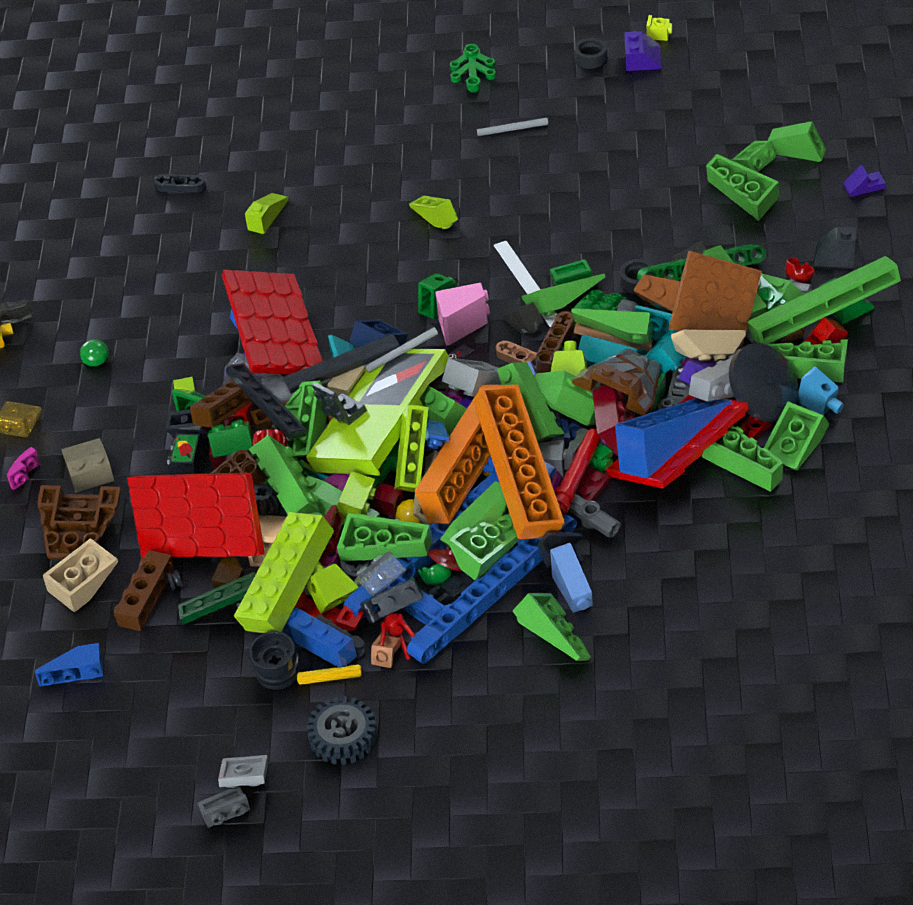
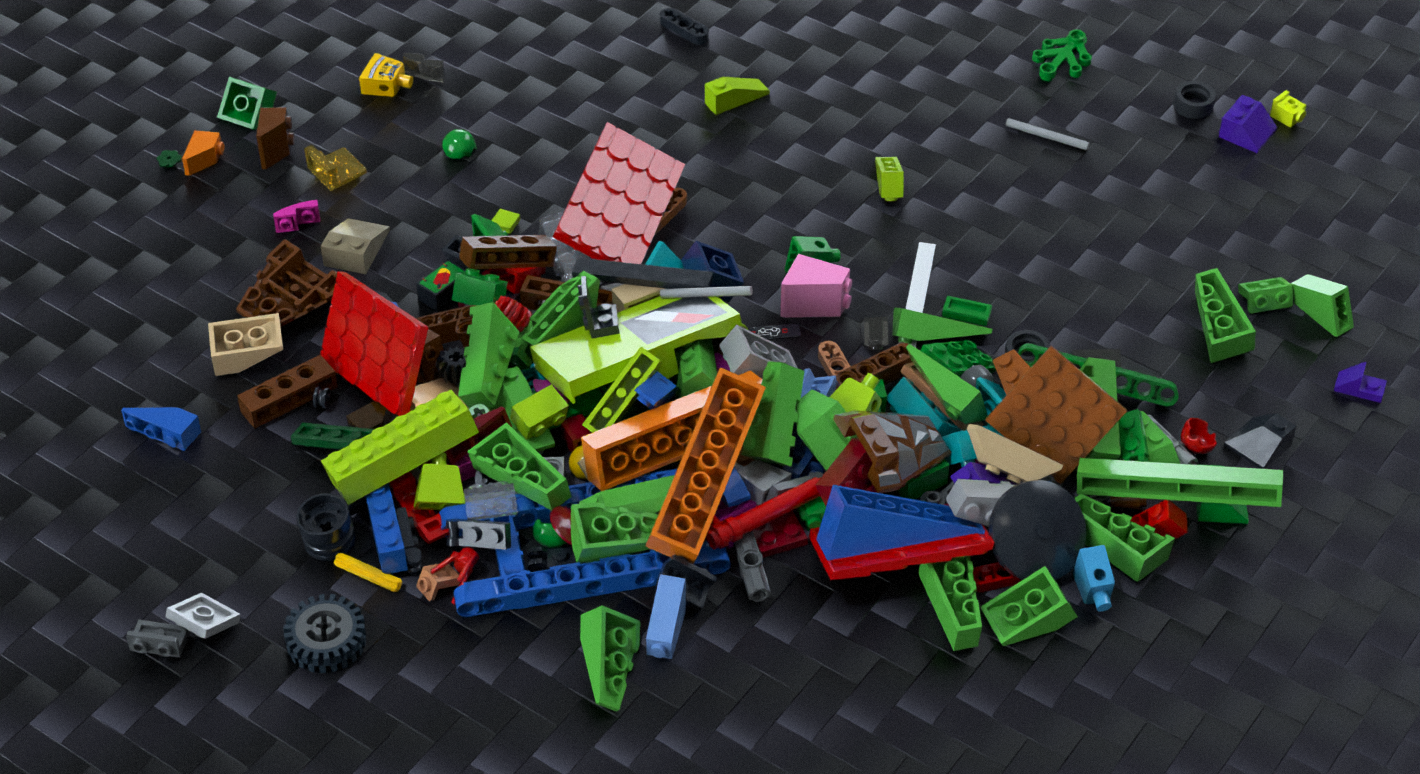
camera: 30 degrees right, 0 degrees up
black tile [226,363,307,439] -> none

